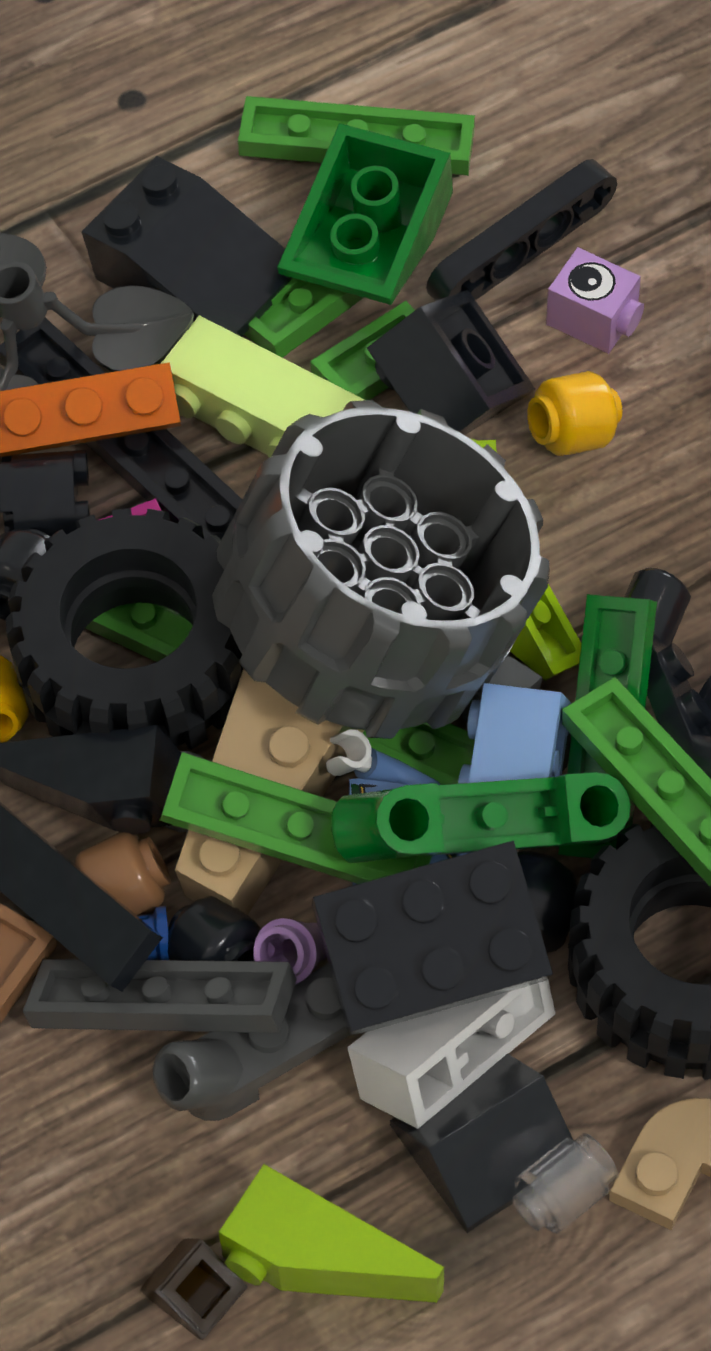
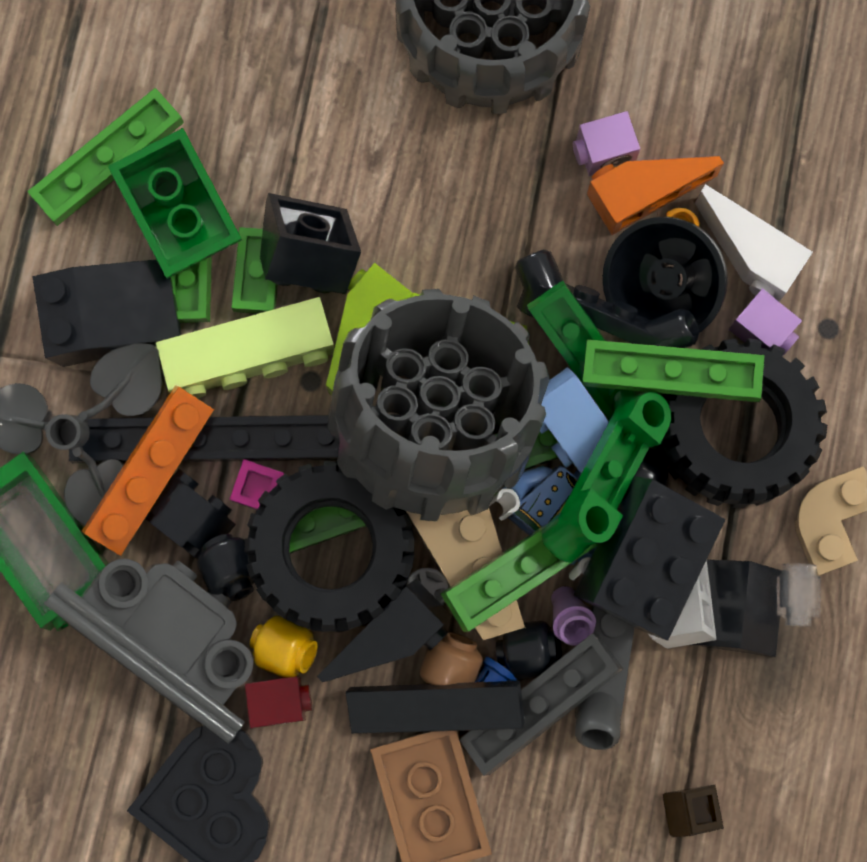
camera: 50 degrees left, 20 degrees up
lime slope [219,1164,444,1303] -> none
black beam [426,159,617,301] -> none
yellow head [527,371,622,456] -> none
lavender brick [546,247,644,354] -> none

